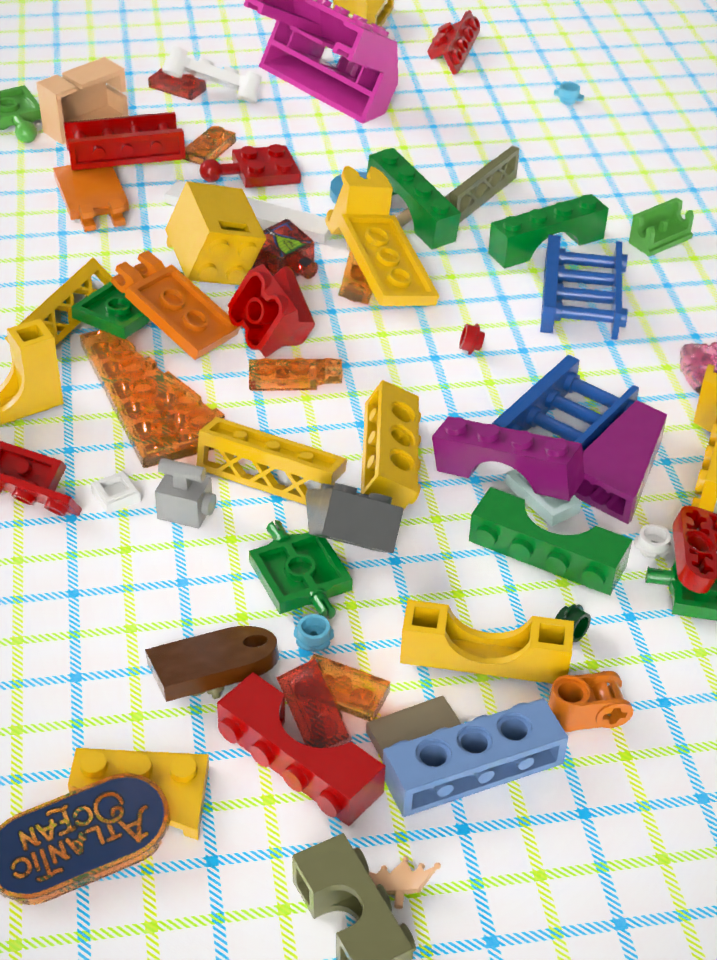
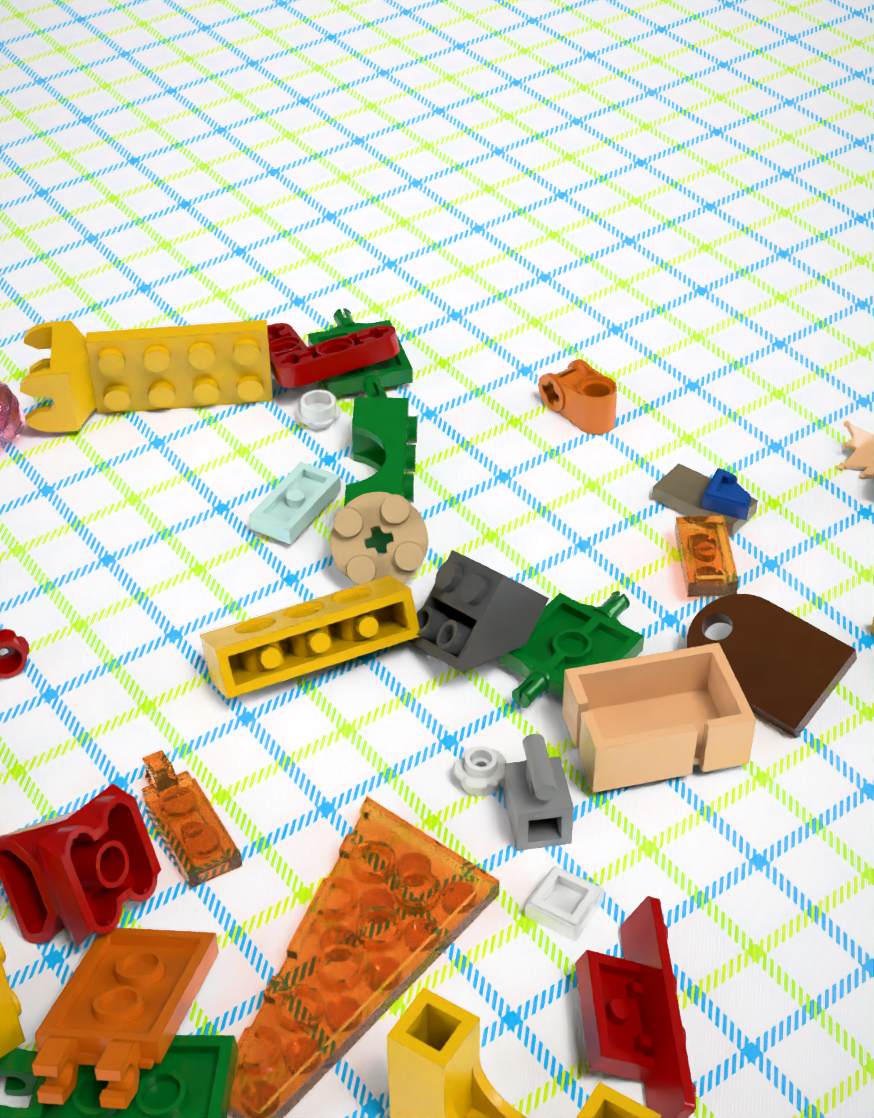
camera: 115 degrees left, 0 degrees up
yellow fence [196,417,347,505] -> none
red arch [217,672,386,826] -> none
clear red plate [276,659,353,748] -> none
medium azure plate [294,614,334,652] -> none
medium blue brick [383,698,569,818] -> none
yellow arch [400,599,574,684] -> none
magenta arch [432,416,585,501] -> none
blue fence [492,355,639,451] -> none
dark green plate [555,604,591,643] -> none
magenta slope [574,400,668,524] -> none
none -> tan plate [330,492,429,585]
none -> white plate [454,746,506,797]
none -> light nougat piece [562,643,756,793]
none -> blue tile [701,468,751,521]

